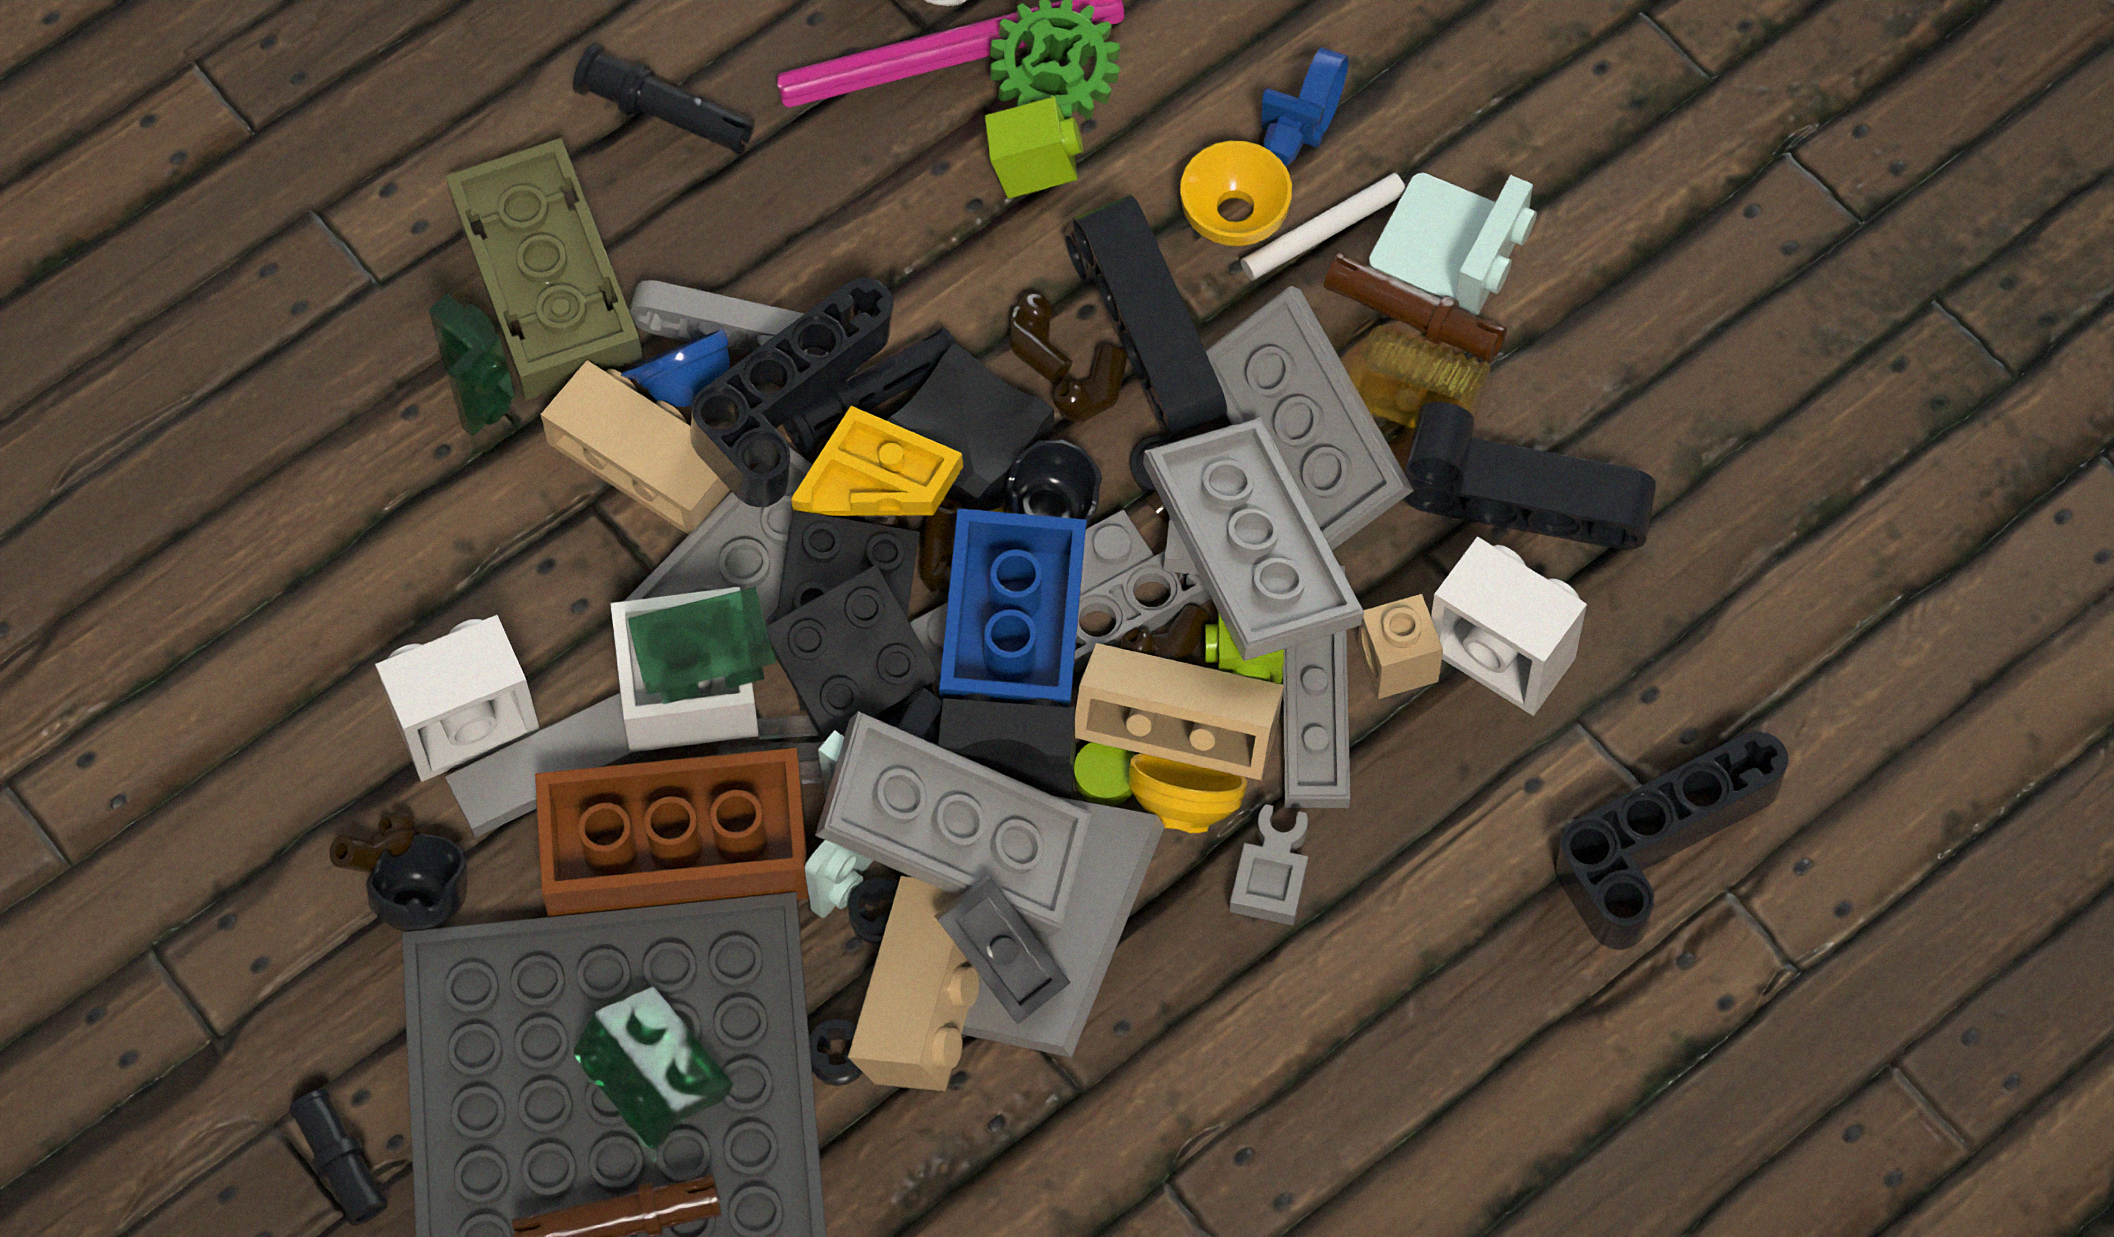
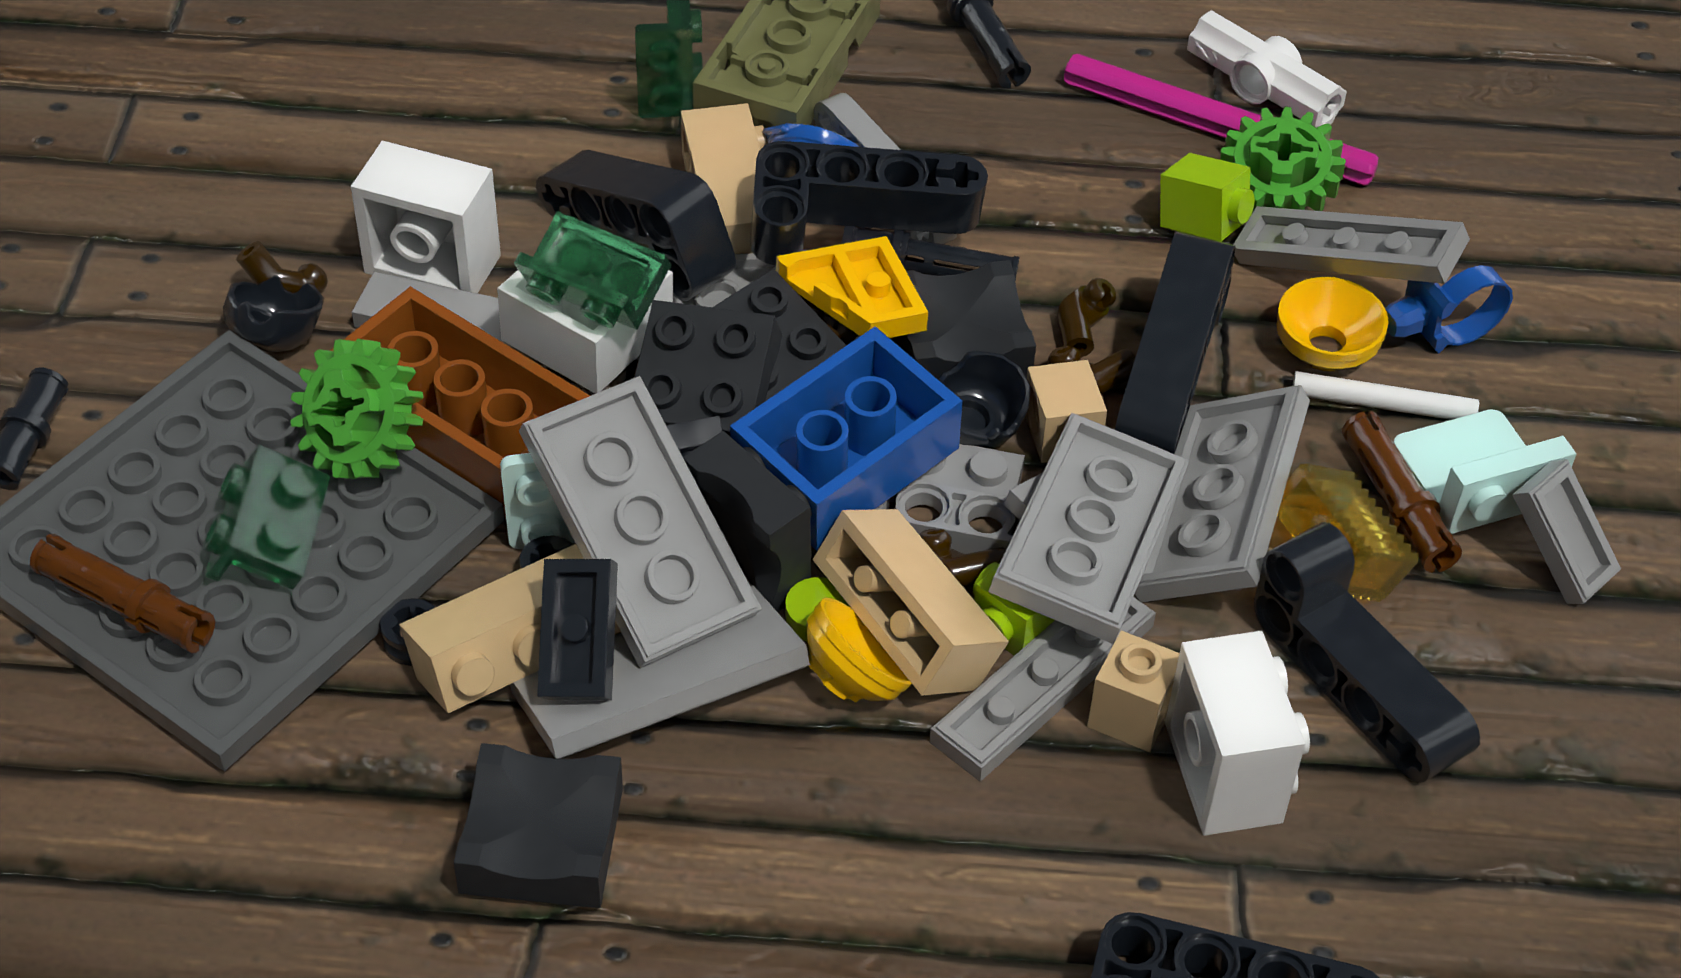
camera: 40 degrees right, 15 degrees down
light grey plate [1230,804,1308,926] -> none
none -> bright green gear [291,338,424,479]
none -> black brick [454,743,623,908]
none -> black beam [536,150,737,301]
none -> tan brick [1025,360,1107,463]
none -> light grey plate [1233,206,1470,284]
none -> light grey tile [1512,459,1621,604]

